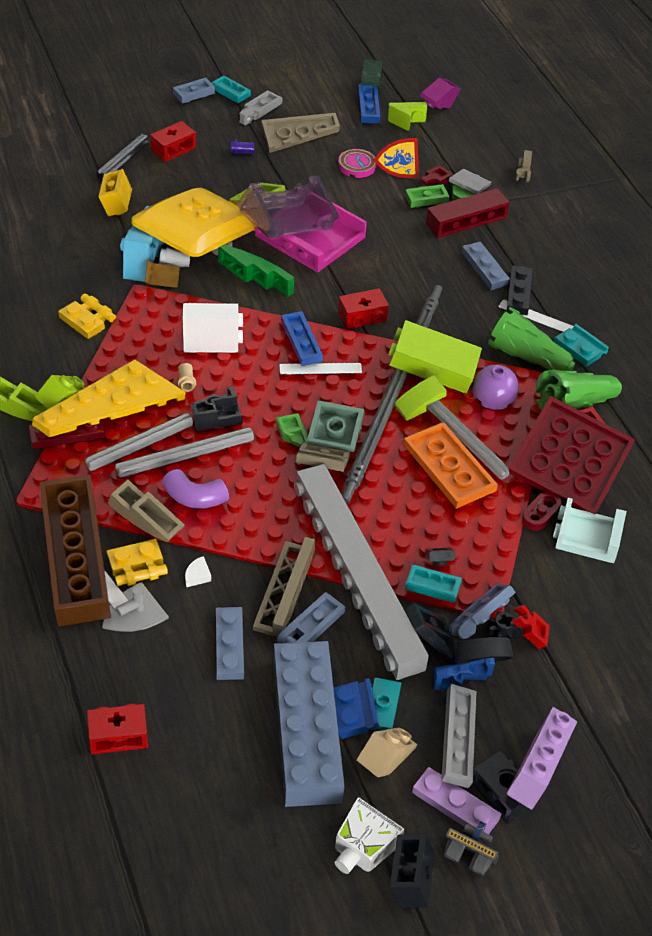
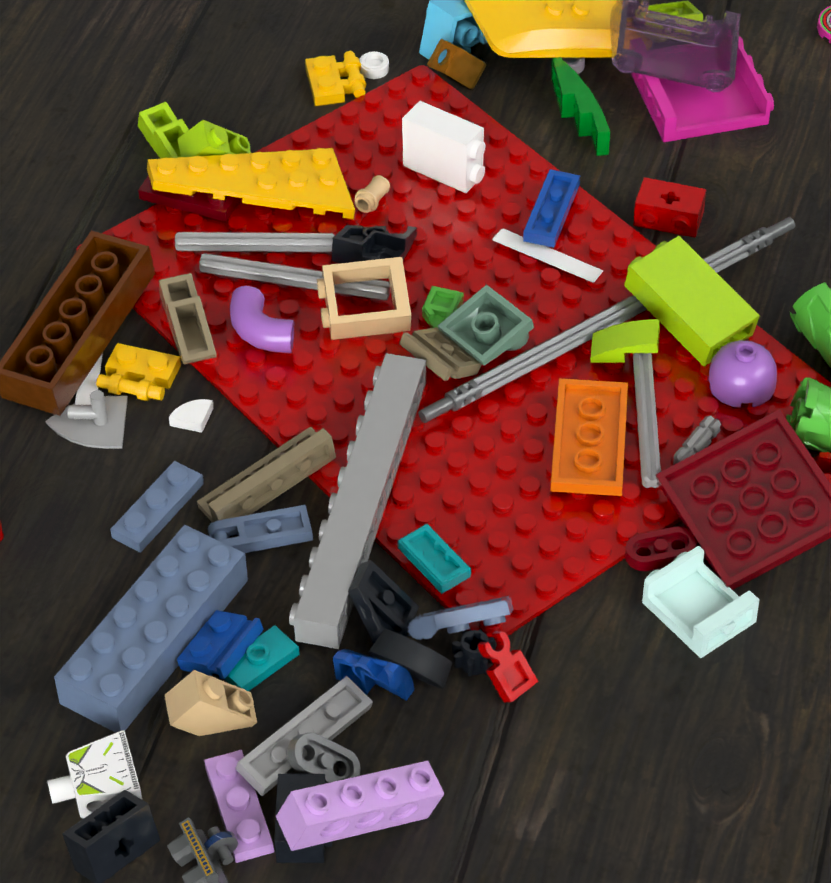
camera: 40 degrees right, 0 degrees up
white cone [159,247,190,267] -> none
black plate [425,547,455,565] -> none
none -> dark grey plate [287,733,361,783]
none -> tan window [317,257,412,340]
none -> white tile [359,52,389,79]
none -> light grey axle [673,416,721,464]

